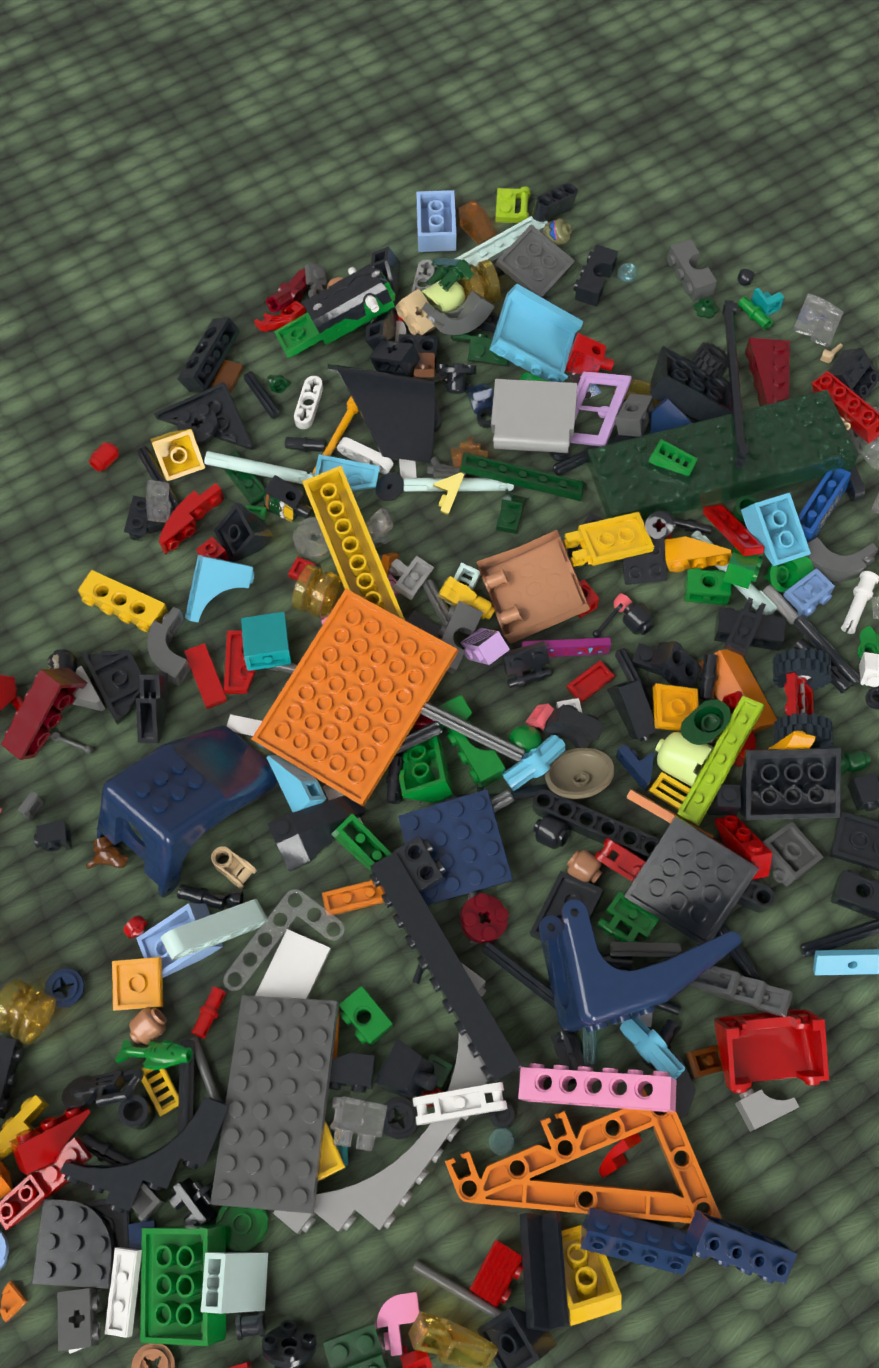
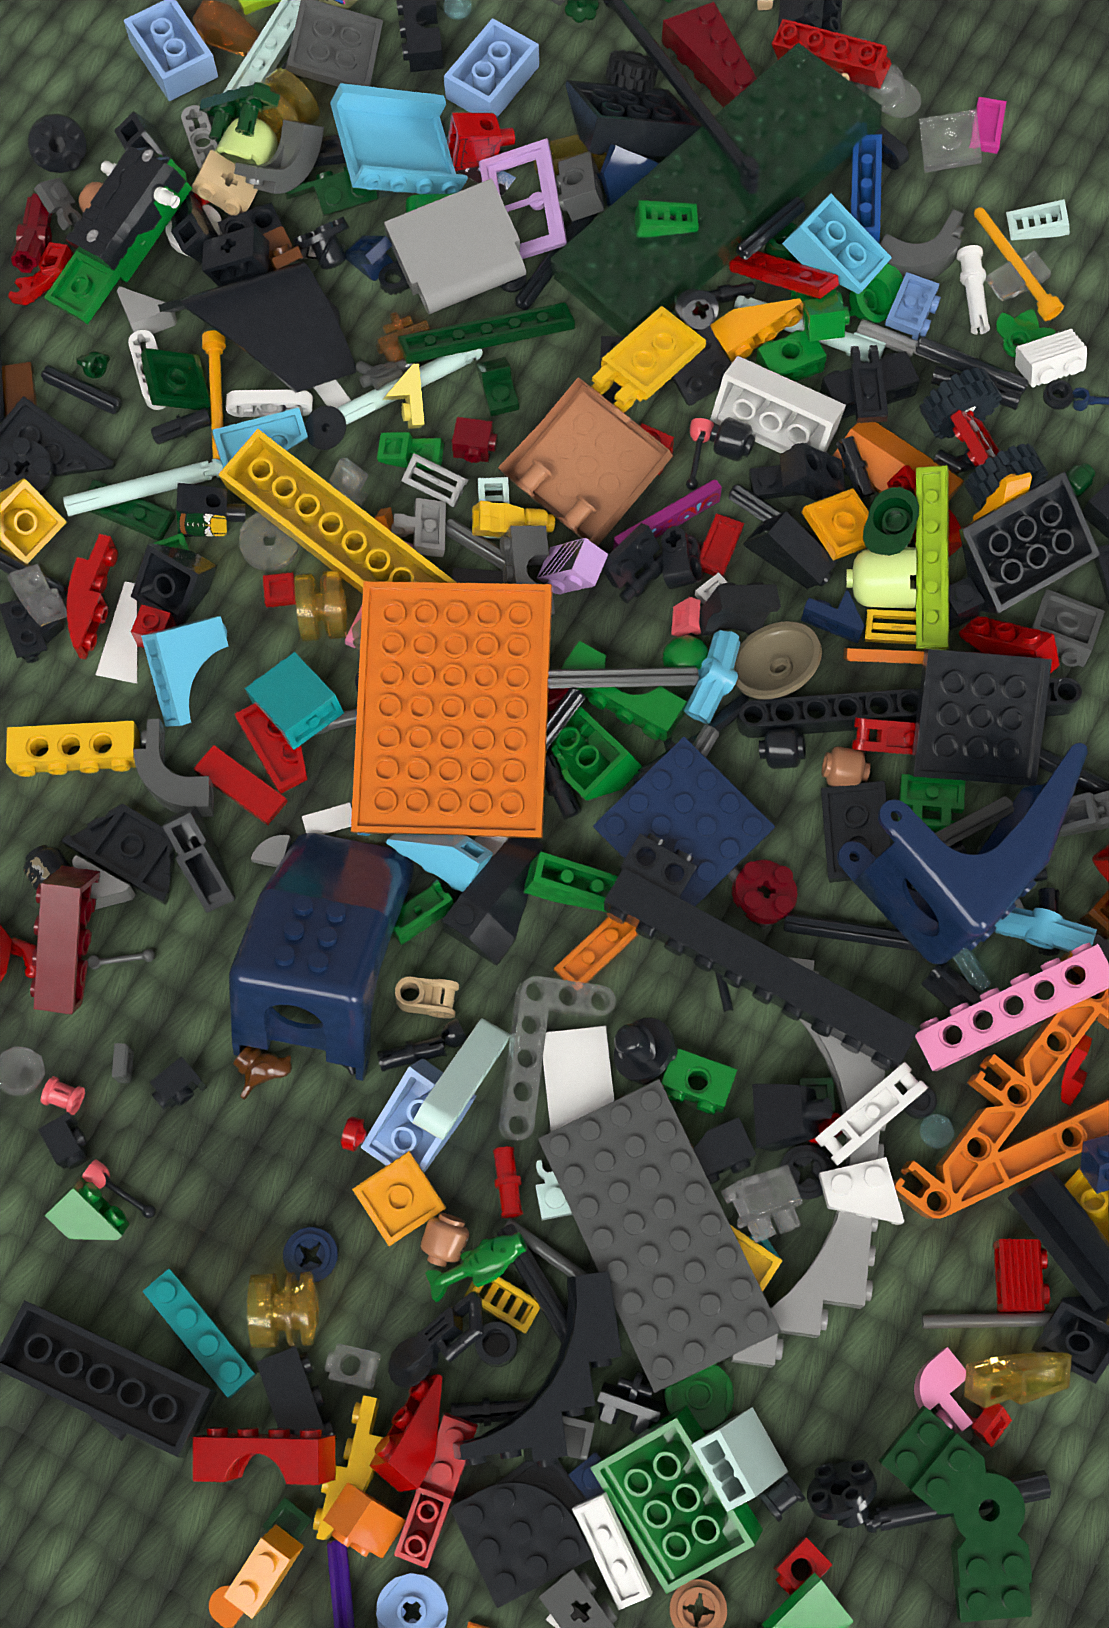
camera: 30 degrees left, 5 degrees up
none -> black plate [28,114,87,173]
none -> white sticker [96,582,137,684]
none -> light grey slope [117,286,178,334]
none -> dark green plate [140,348,211,411]
none -> light grey tile [251,835,291,867]
none -> clear brick [325,1343,381,1390]
none -> green slope [377,432,444,471]
none -> green hinge [392,880,454,945]
none -> light grey tile [401,454,468,507]
none -> light blue brick [444,18,539,117]
none -> dark red brick [452,417,498,463]
none -> light aqua plate [536,1160,573,1220]
none -> black plate [614,1018,678,1085]
none -> black piece [661,526,702,589]
none -> white slope [710,356,846,453]
none -> black axle [736,196,805,260]
none -> white wing [819,1157,904,1225]
none -> black arm [933,448,976,474]

